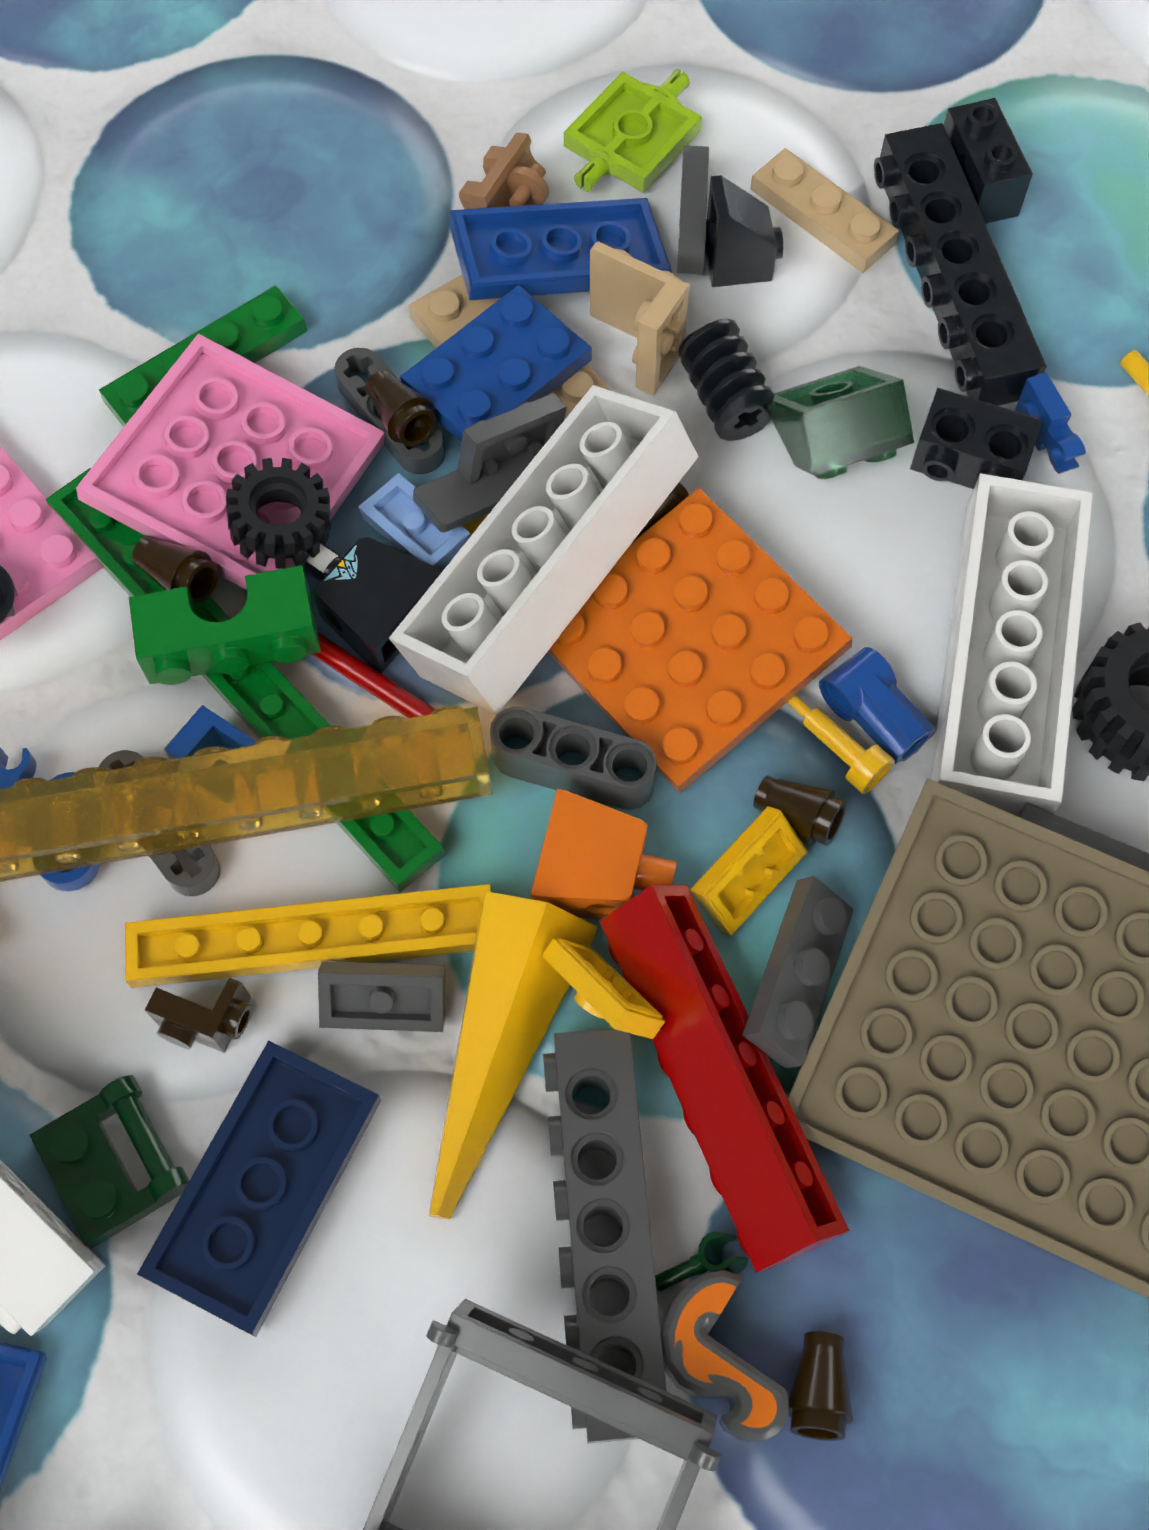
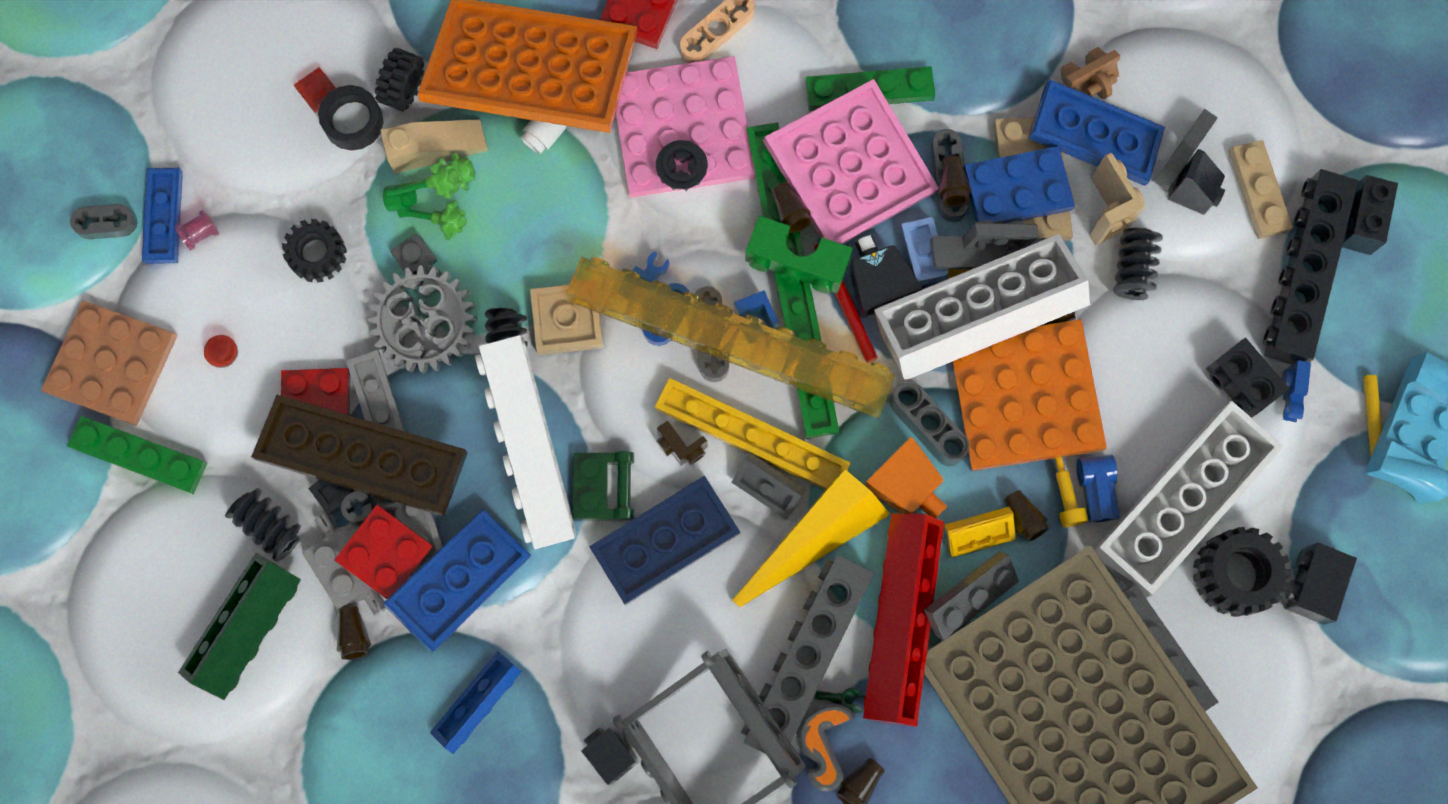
camera: 30 degrees right, 10 degrees up
black tyre [226,458,330,569] -> none
yellow plate [542,938,665,1039] -> none
lime plate [564,69,702,193] -> none
clear green slope [767,366,915,479] -> none

